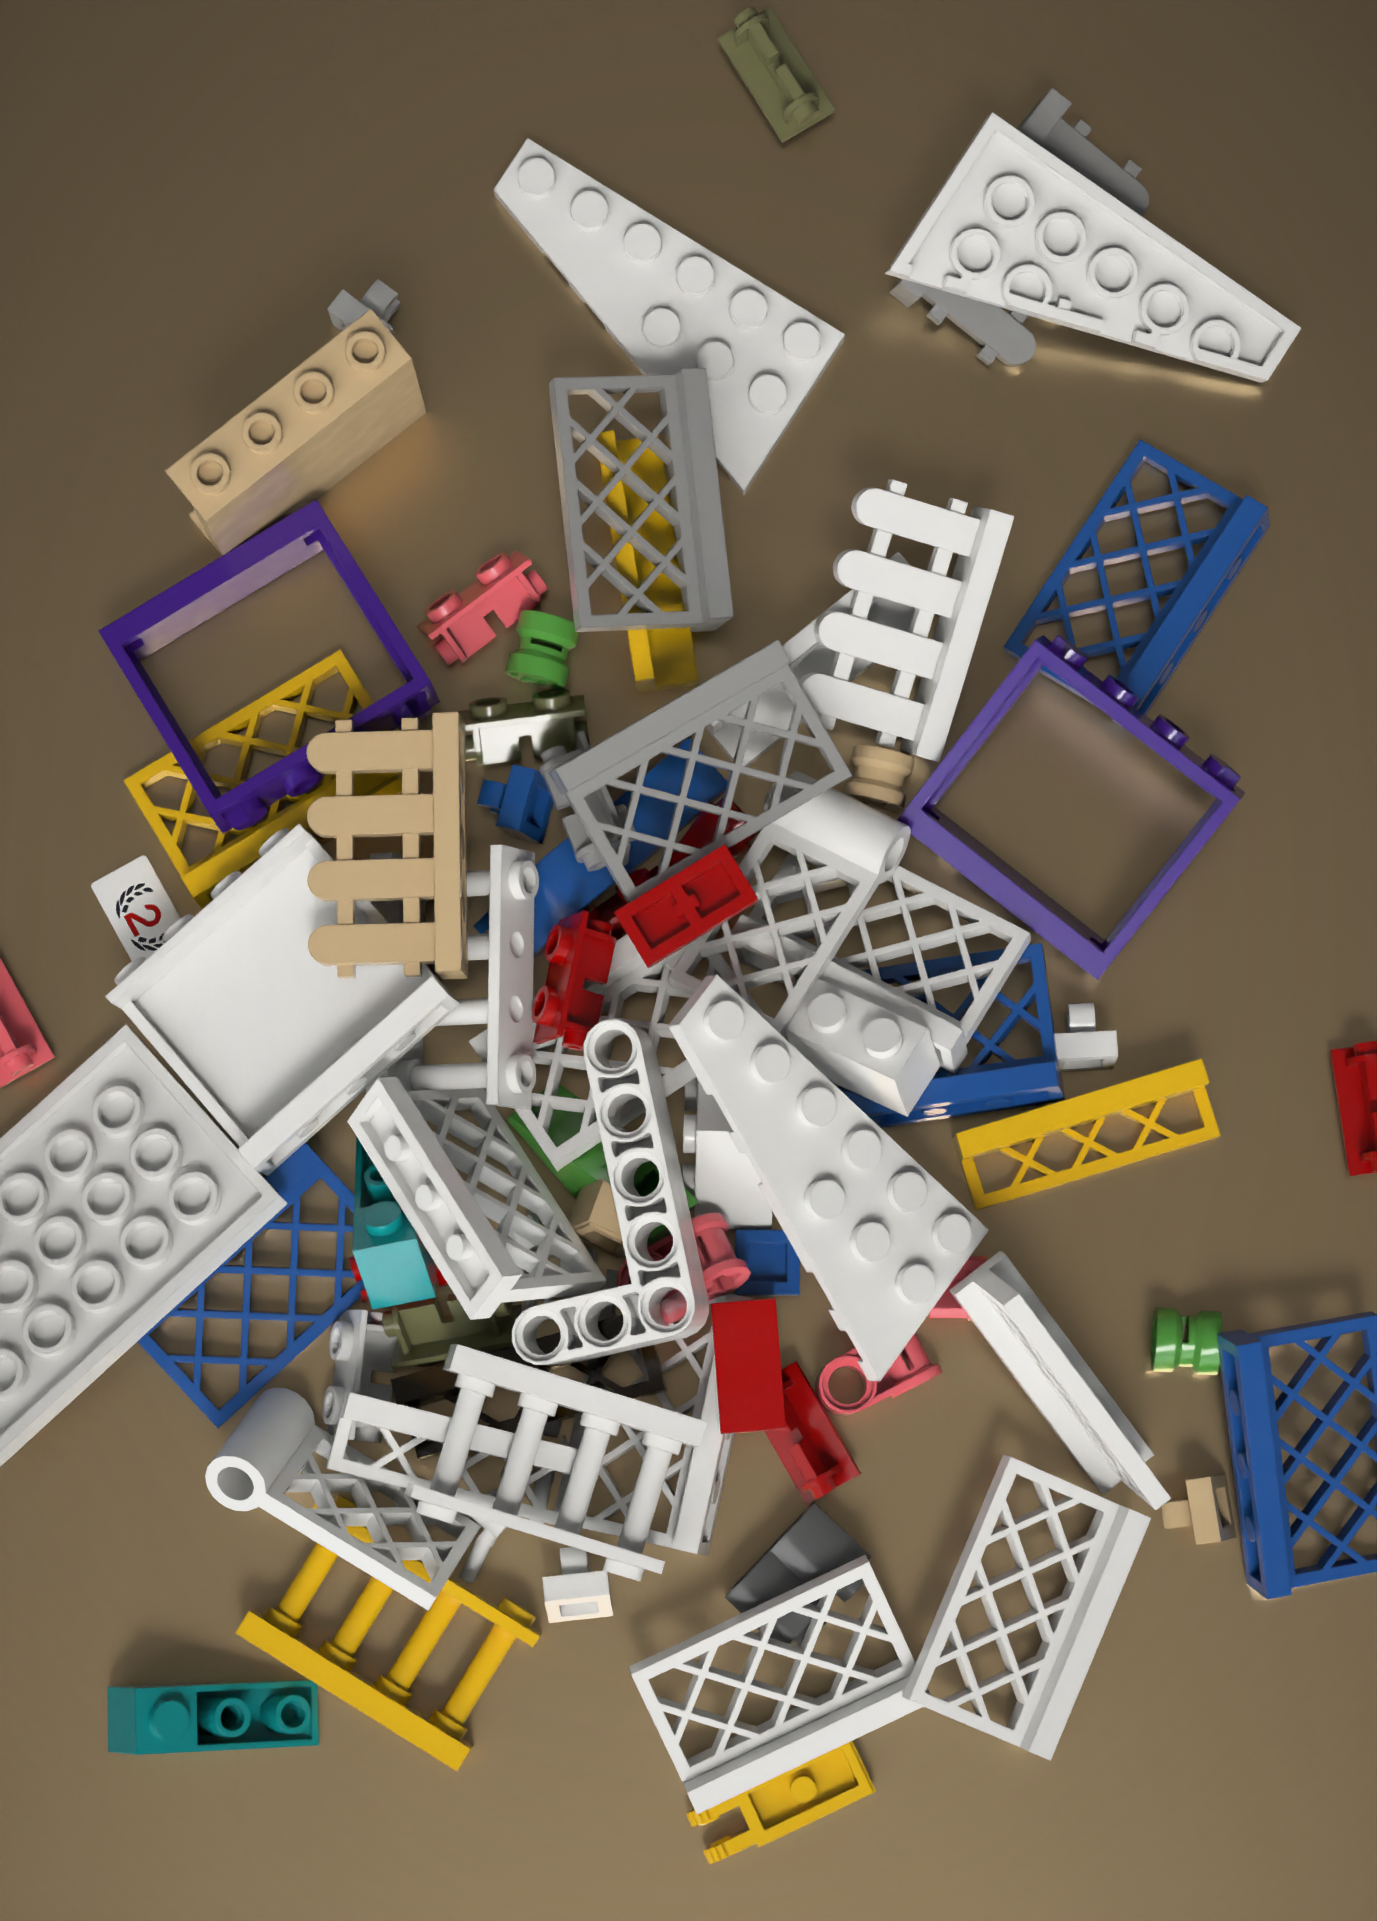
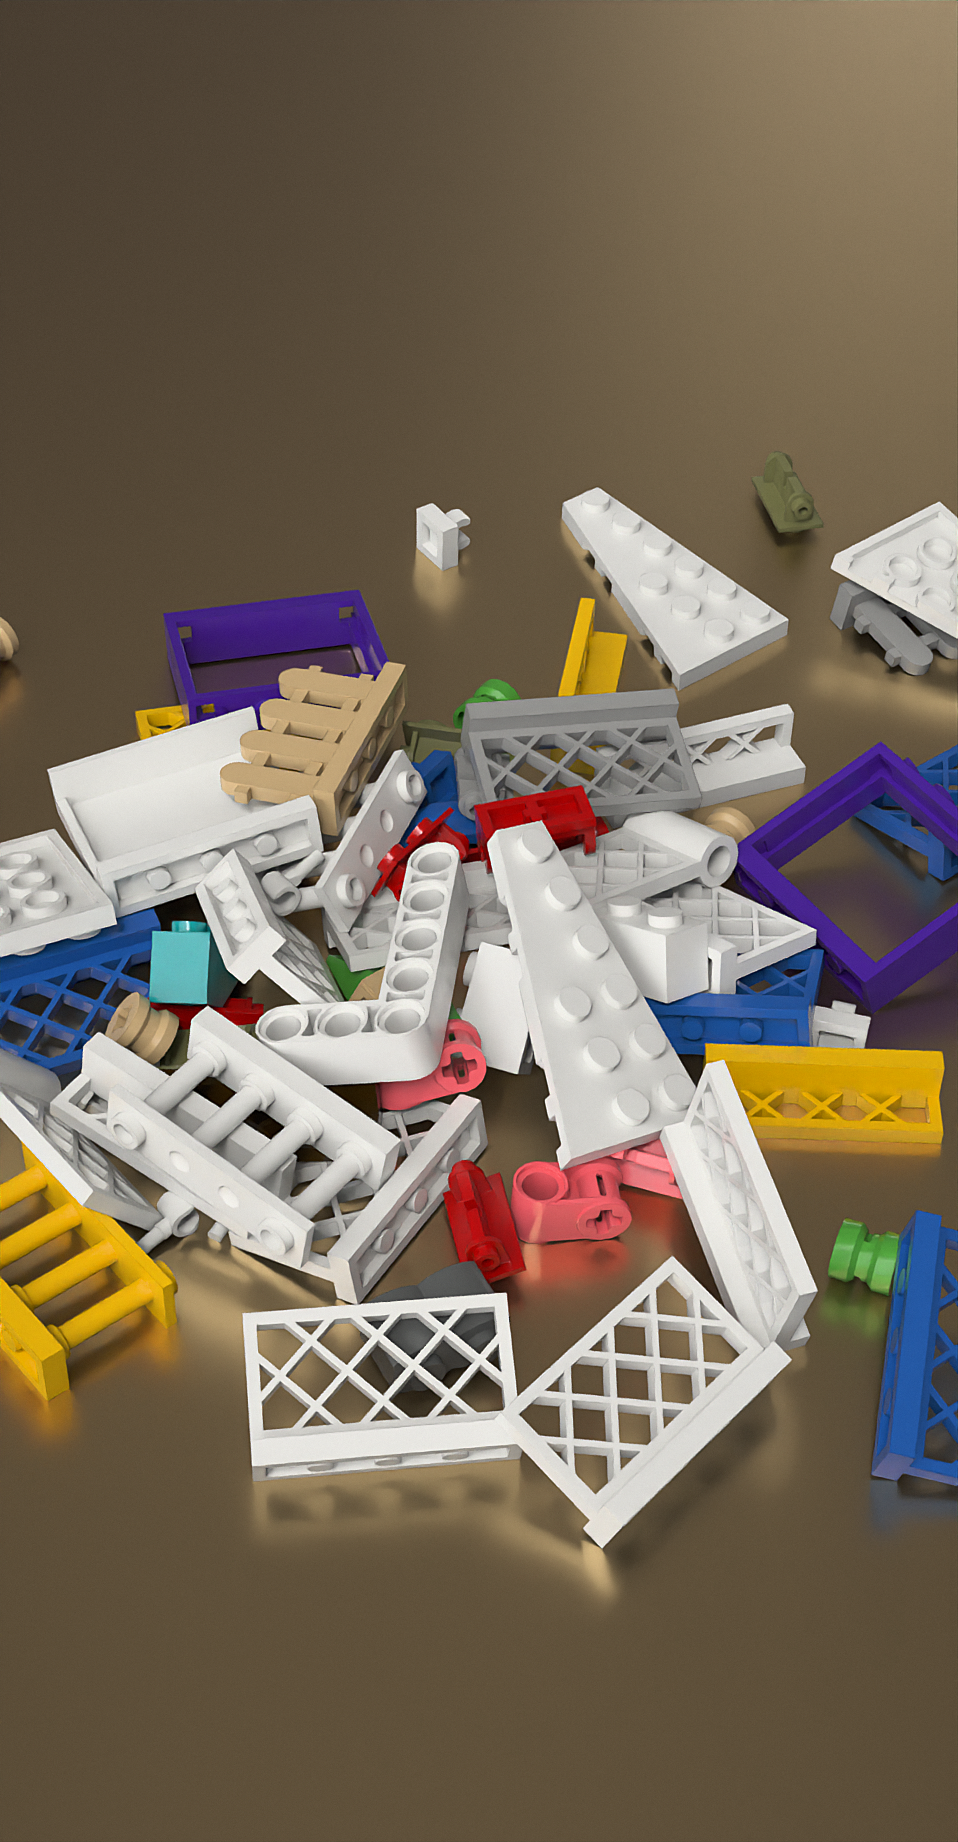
camera: 15 degrees right, 40 degrees down
tan panel [165,309,426,556] -> none
coral hinge [416,551,549,666] -> none
white tile [542,1547,613,1623] -> none
light grey fence [548,368,734,632] -> none
yellow hinge [686,1741,876,1864] -> none
red tile [711,1298,786,1434] -> none
blue tile [735,1230,800,1296] -> none
white fence [798,479,1015,762] -> none
tan tile [1161,1473,1236,1545] -> none
none -> tan wheel [105,992,179,1065]
none -> white hand [261,850,325,916]

